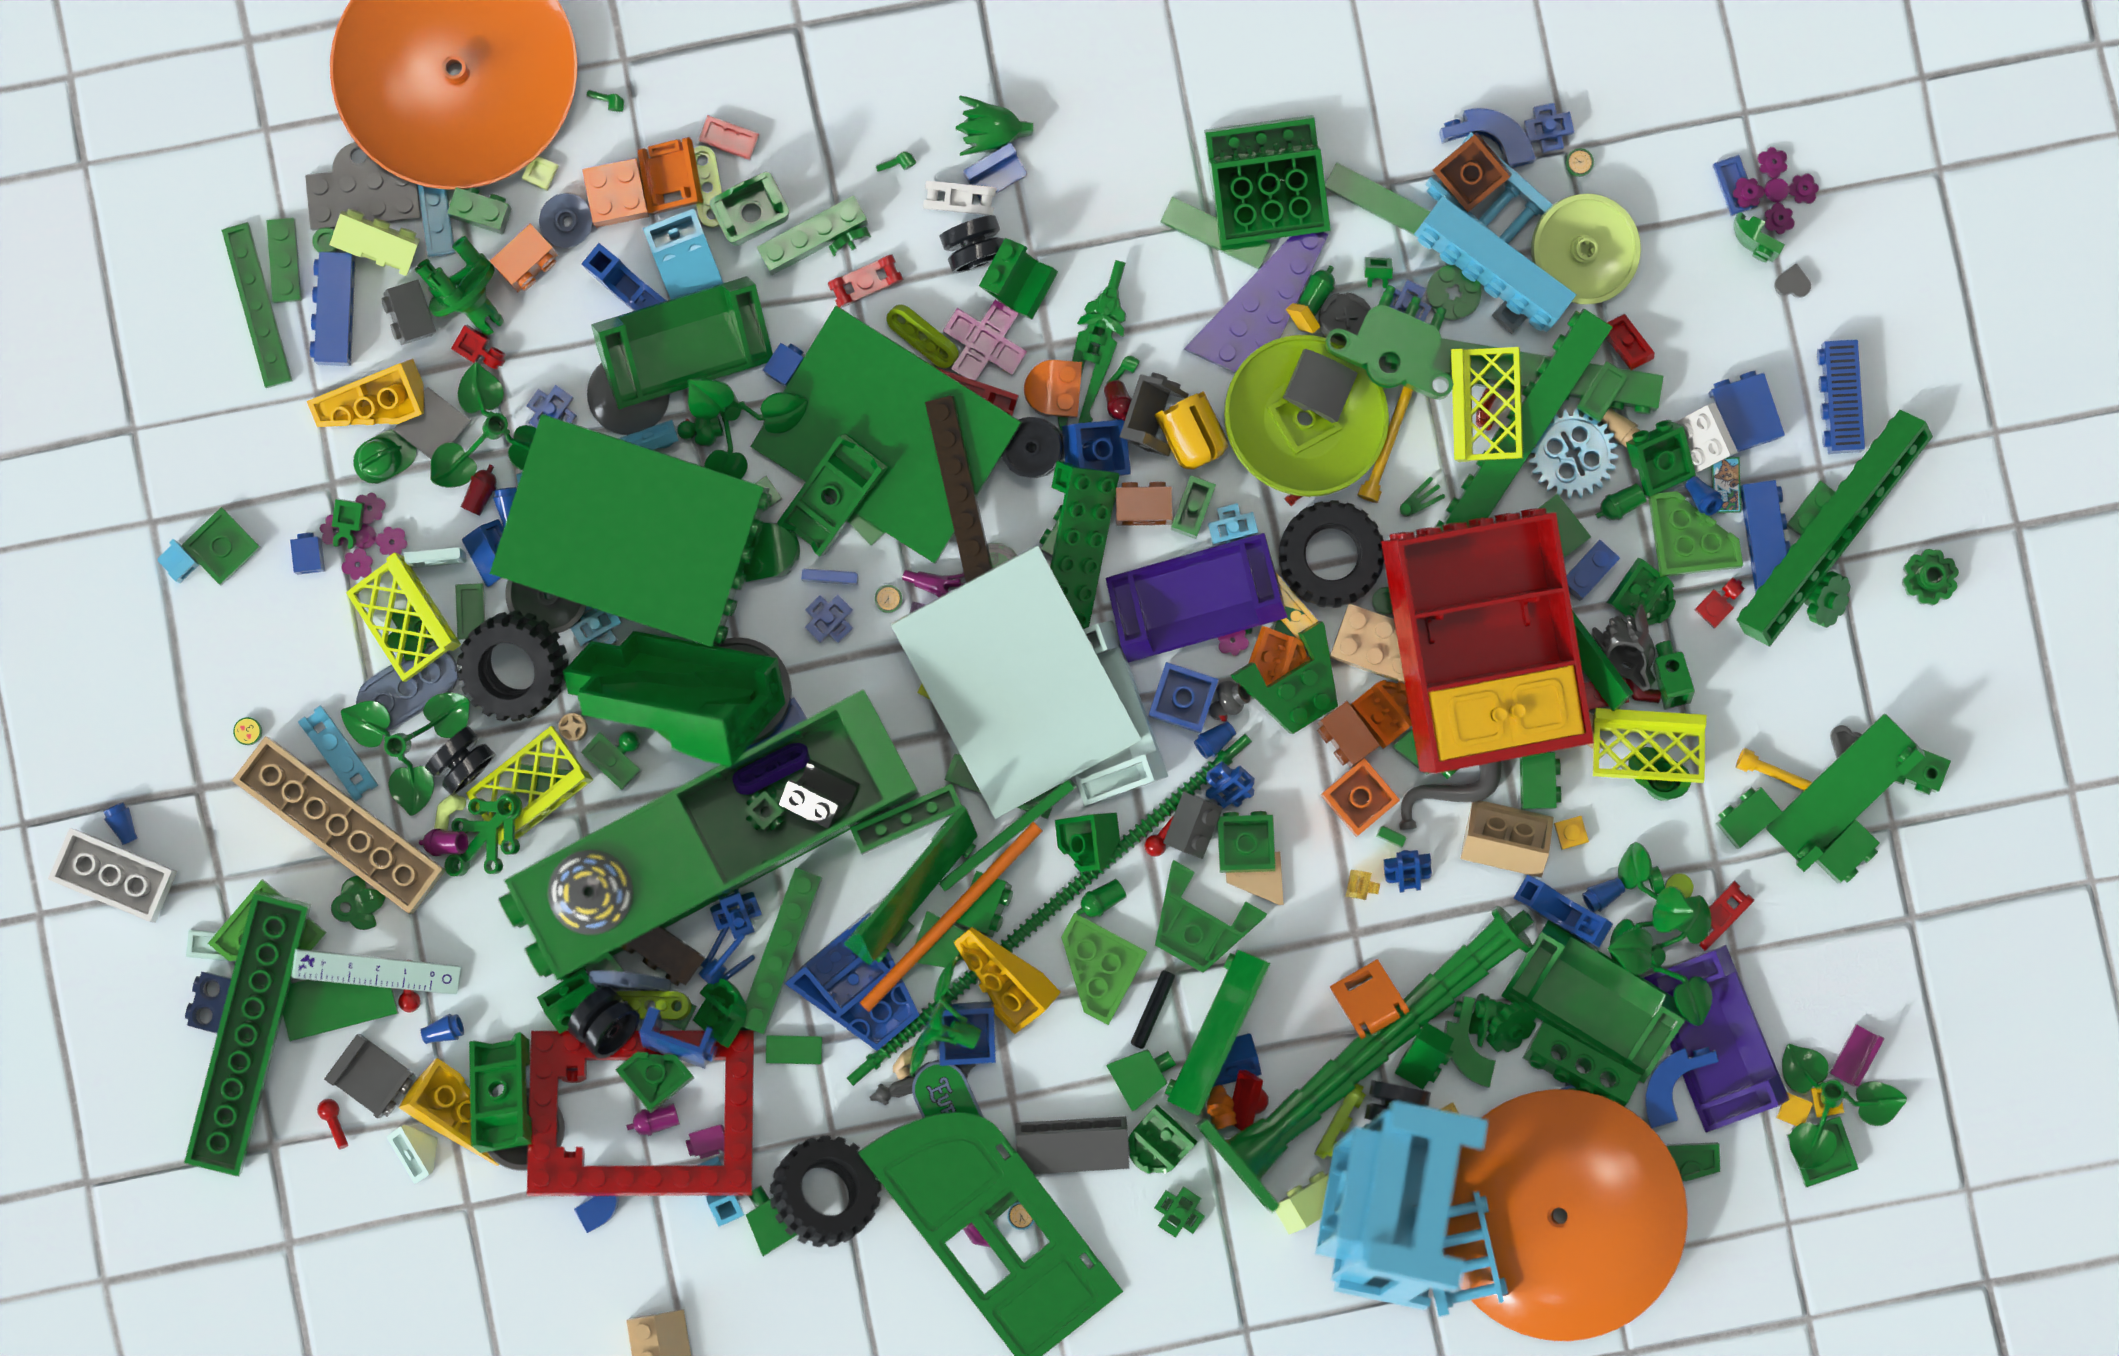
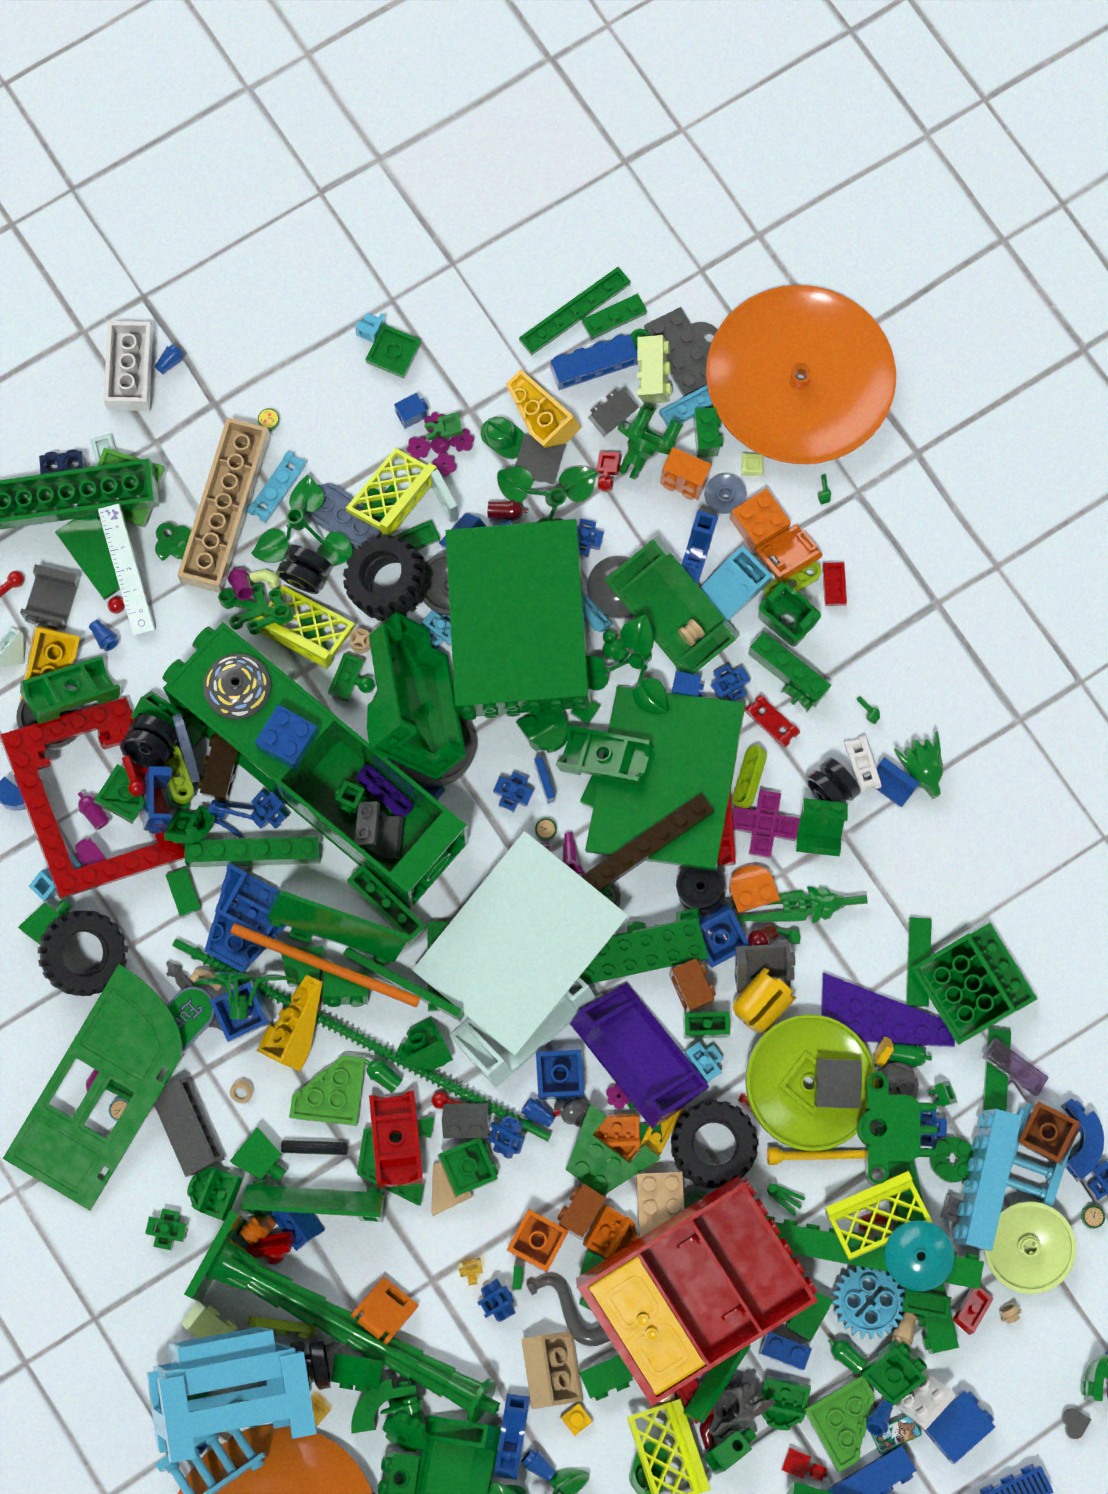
camera: 65 degrees right, 10 degrees down
none -> red bar [122,755,146,797]
none -> tan piece [230,1079,253,1103]
none -> blue brick [255,704,319,771]
none -> red piece [369,1090,424,1188]
none -> tan wheel [678,619,705,646]
none -> blue piece [710,664,751,701]
none -> teal dish [884,1221,954,1291]
none -> clear purple tile [982,1039,1049,1096]
none -> tan plate [999,1303,1022,1324]

